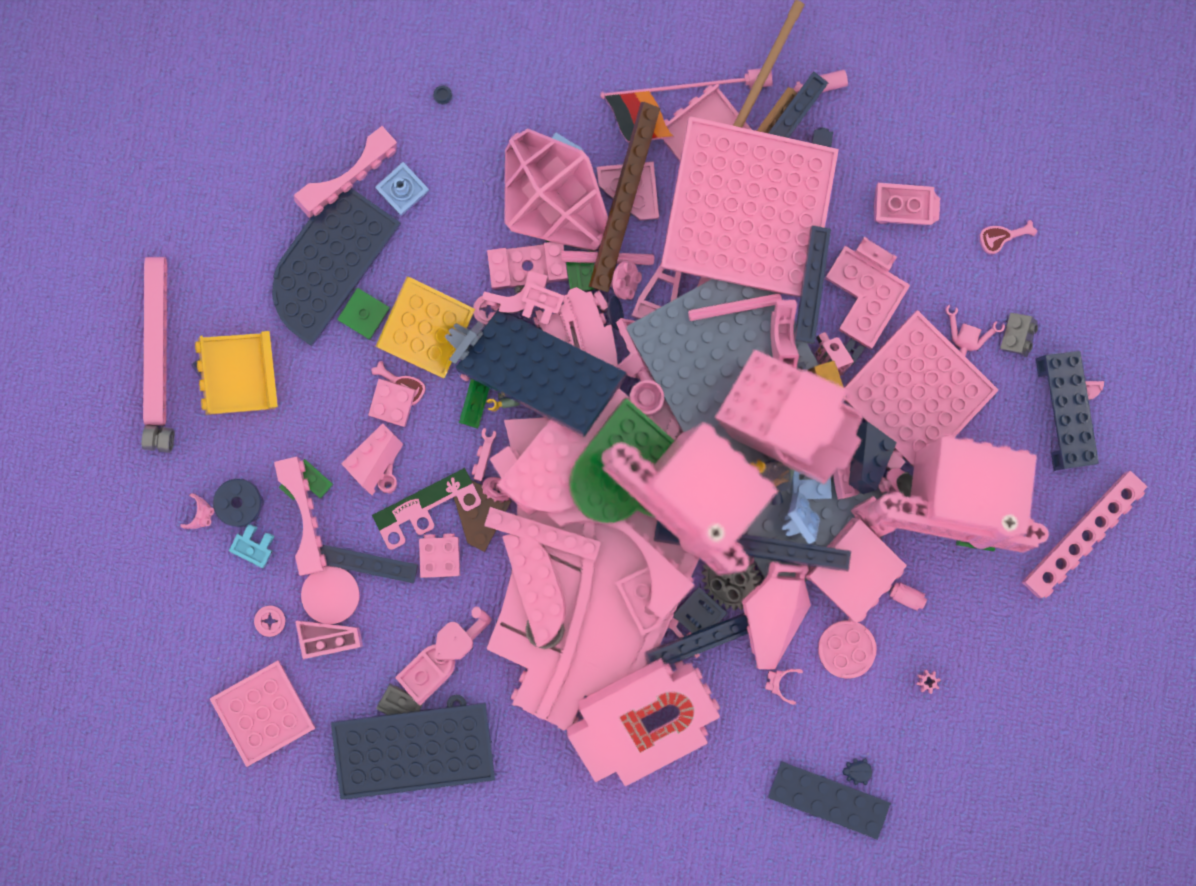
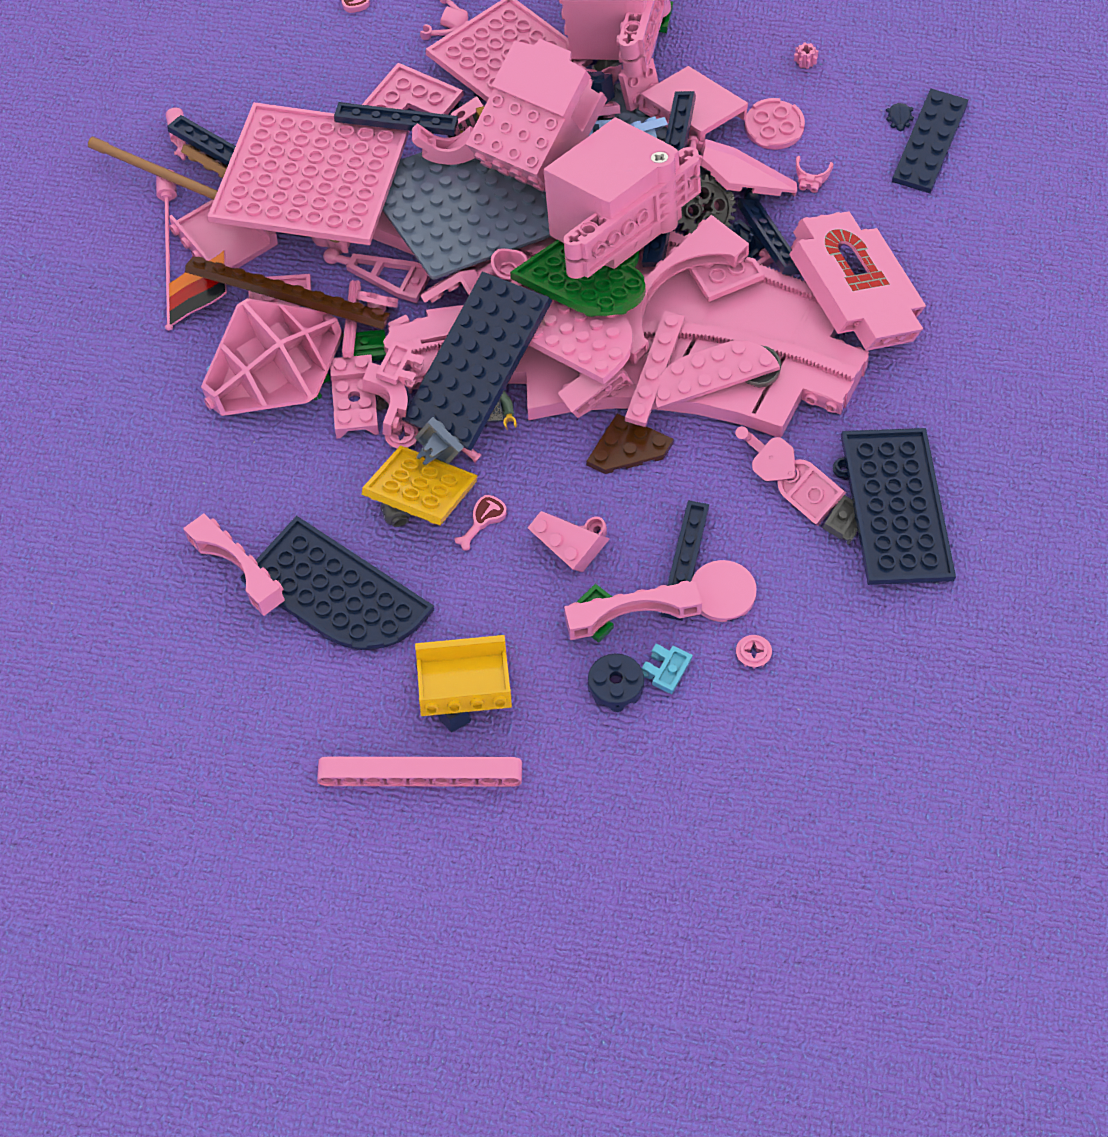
camera: 85 degrees left, 25 degrees down
flat silver wheel [142,425,175,453] -> none
bright pink helmet [180,493,214,529] -> none
bright pink plate [210,660,316,767] -> none
bright pink wedge [296,621,363,659] -> none
green plate [337,288,390,340] -> none
bright pink plate [368,379,416,427] -> none
piece [372,468,481,550] -> none
light blue plate [375,162,429,216] -> none
bright pink brick [419,534,461,578] -> none
dark blue plate [433,85,452,105] -> none
green plate [459,379,489,429] -> none
bright pink plate [472,428,496,482] -> none
bright pink gear [482,477,510,503] -> none
dark blue piece [607,296,624,330] -> none
bright pink axle [688,293,782,321] -> none
dark blue plate [811,128,833,147] -> none
bright pink hinge [855,237,897,271] -> none
bright pink slope [873,183,940,225] -> none
bright pink head [890,582,927,611] -> none

